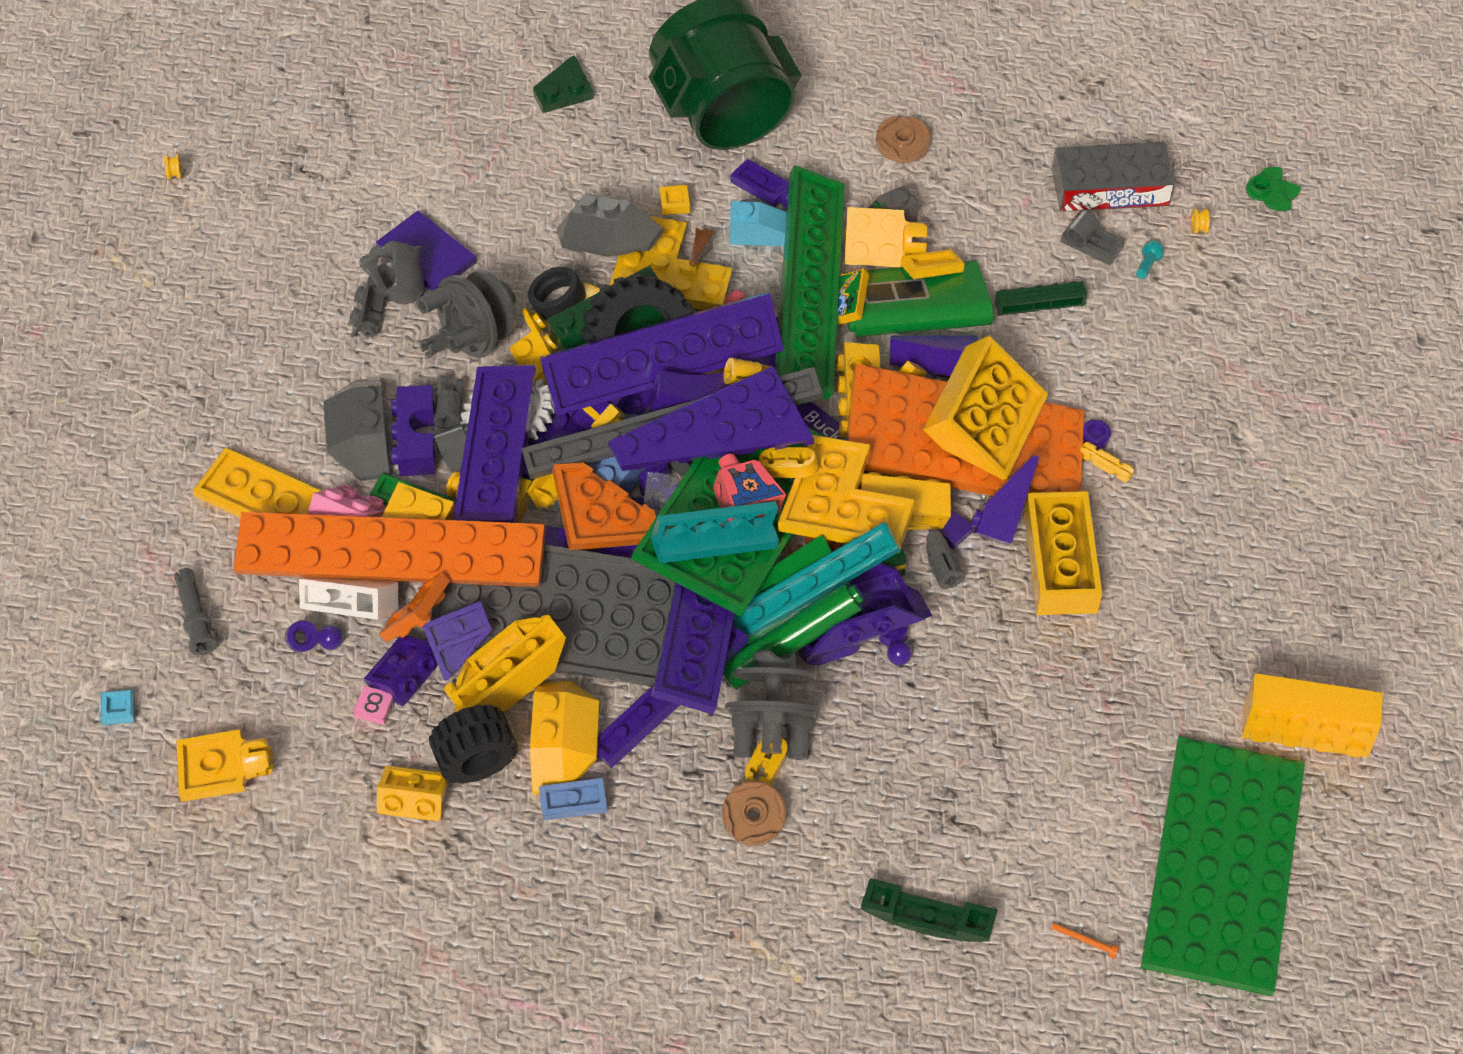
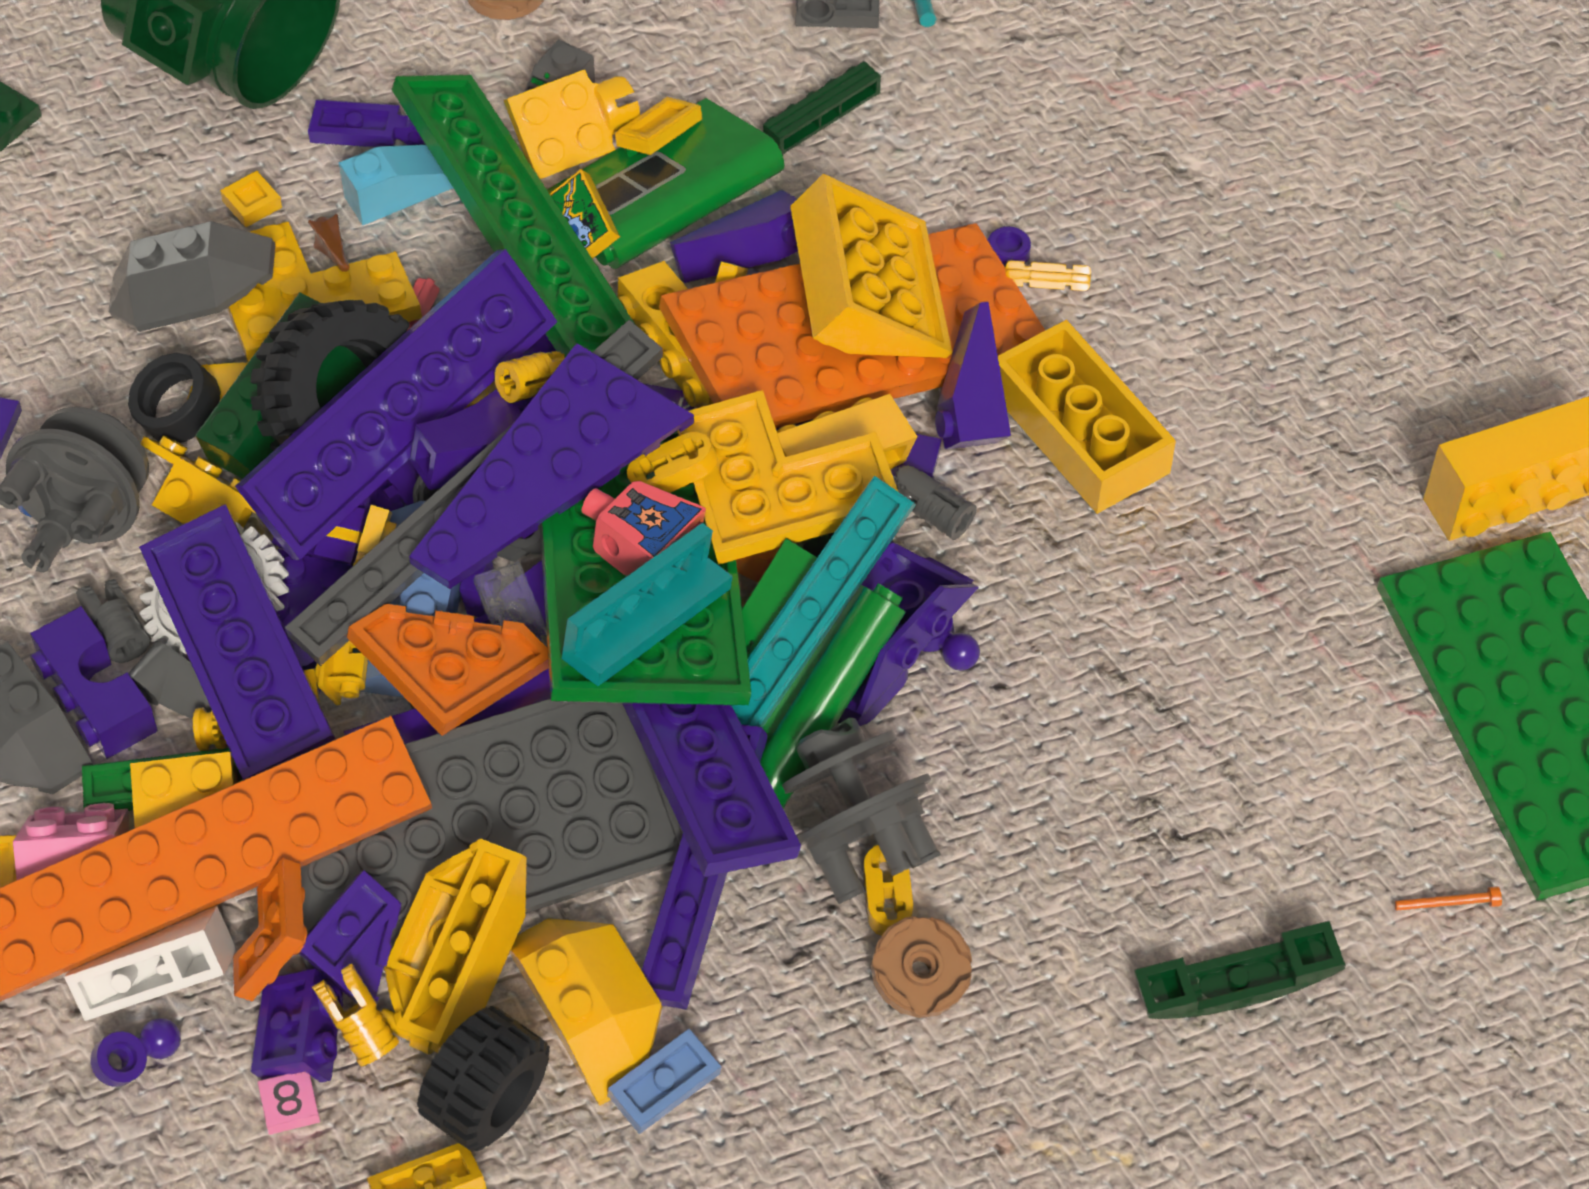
camera: 30 degrees left, 0 degrees up
none -> yellow hinge [312,964,400,1066]

